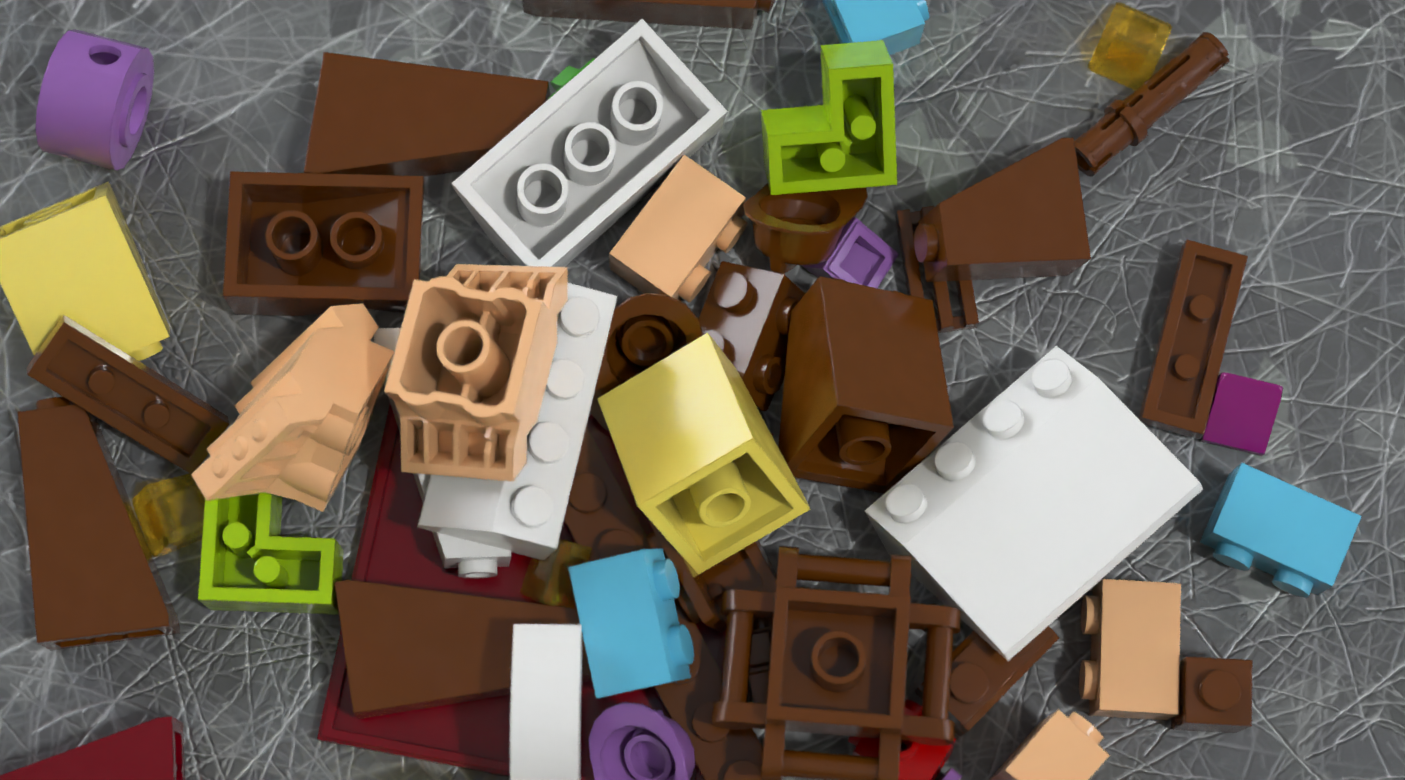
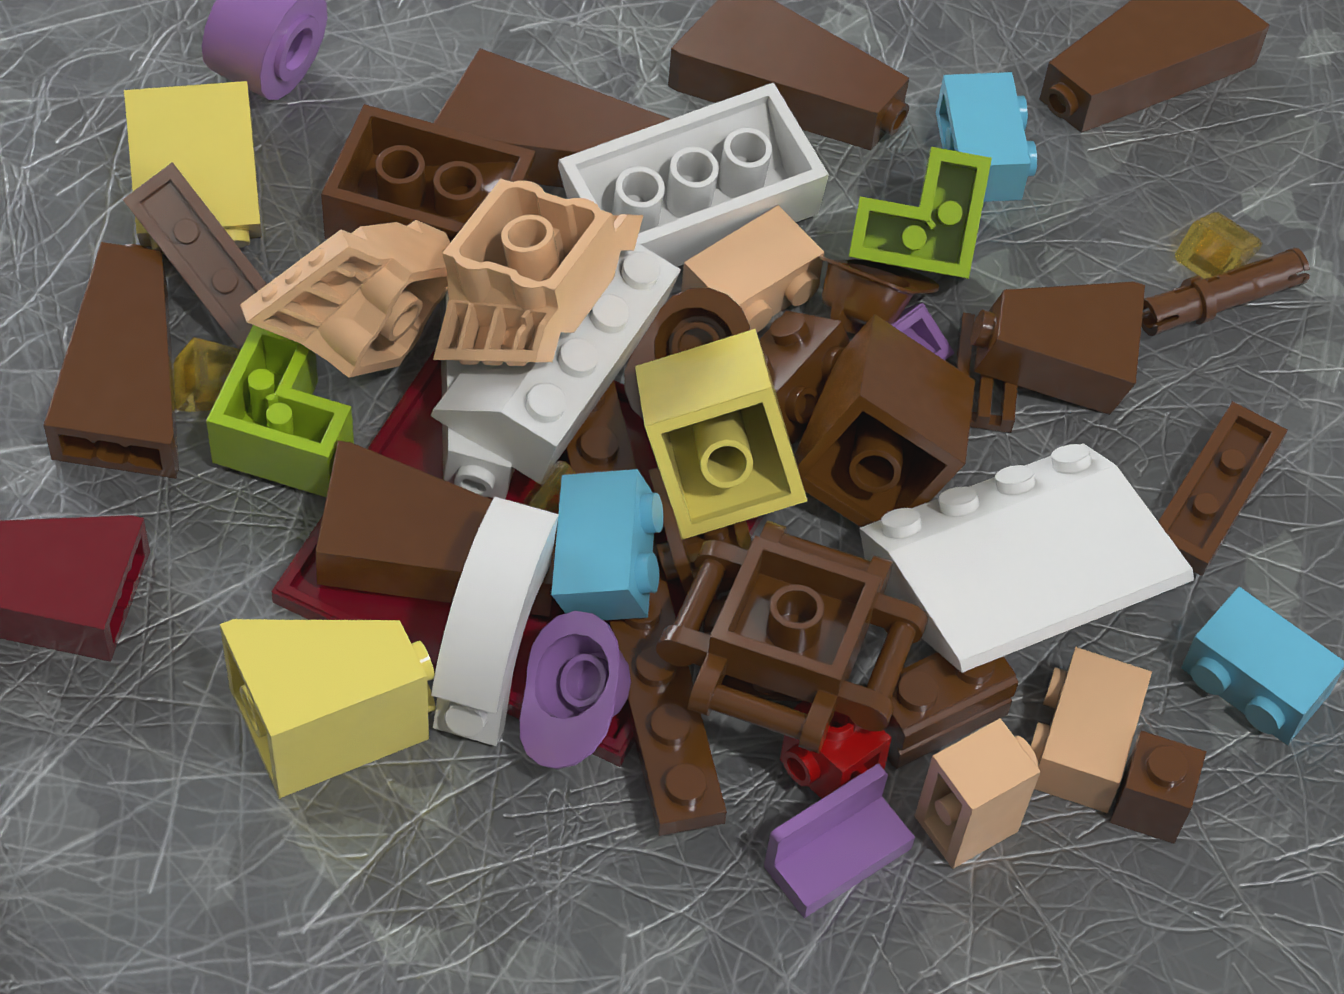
camera: 15 degrees right, 20 degrees down
magenta slope [1201,372,1283,456] -> none

